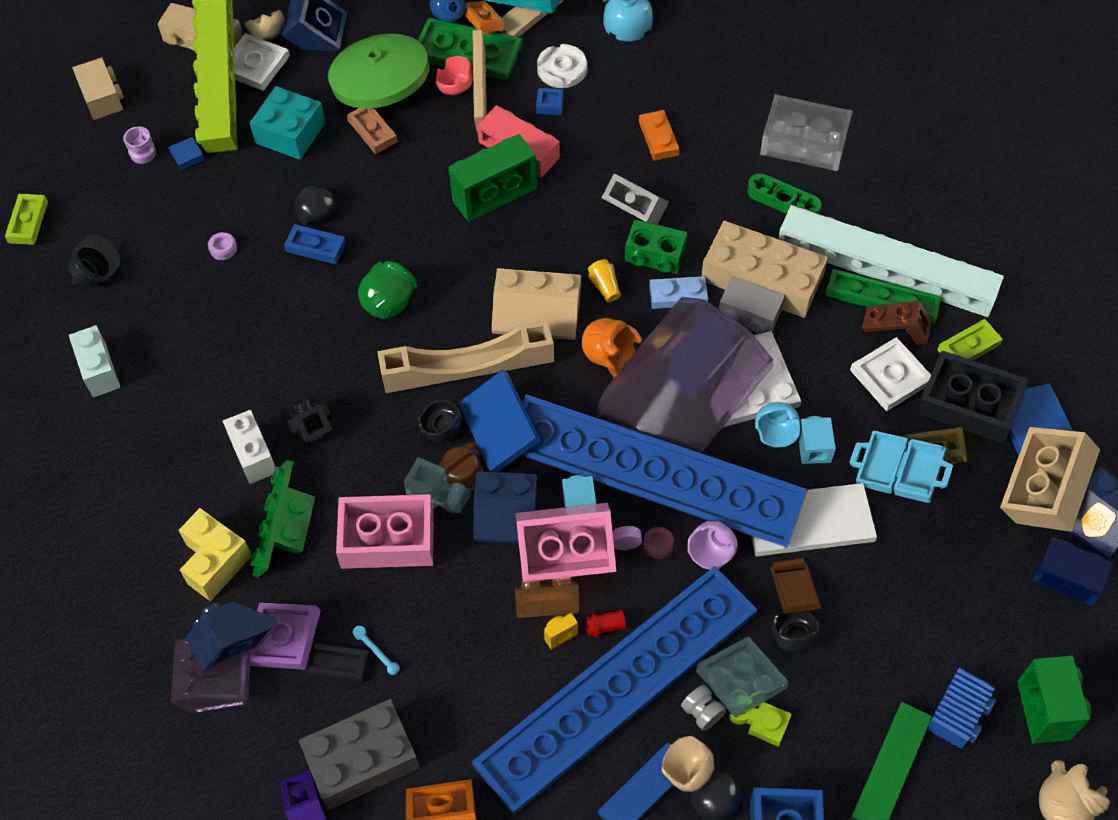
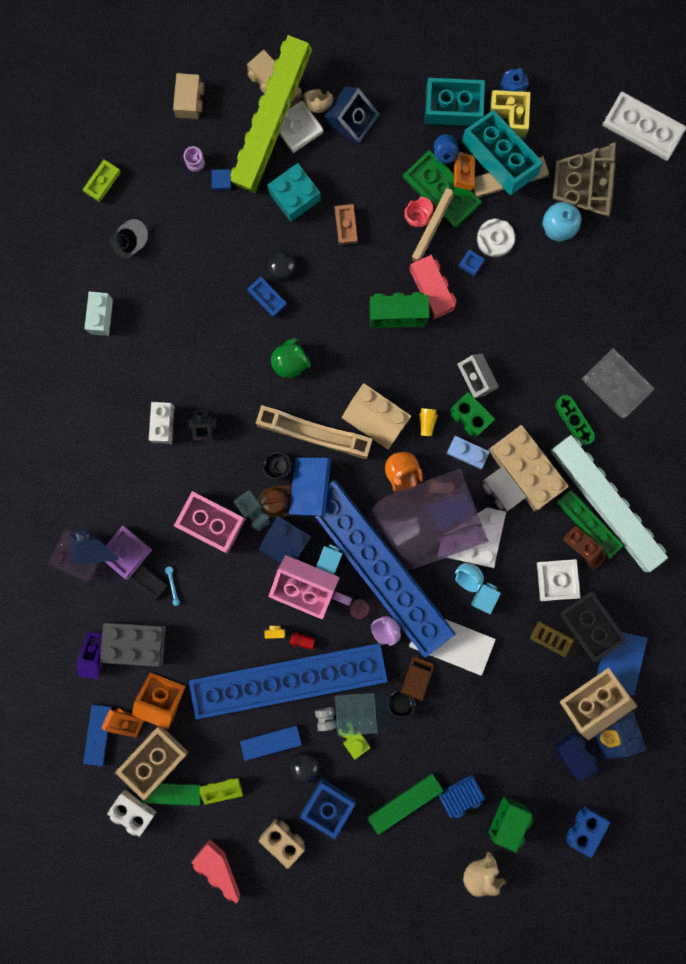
camera: 30 degrees right, 25 degrees up
light yellow brick [179,508,252,602] -> none
lavender tile [208,232,237,260] -> none
green bracket [251,460,315,578] -> none
bright green dish [328,34,430,108] -> none
clear orange bracket [515,577,579,618] -> none
orange plate [639,110,679,161] -> none
tan hair [662,736,714,792] -> none
medium azure piece [849,431,953,503] -> none
lime plate [938,319,1003,360] -> none

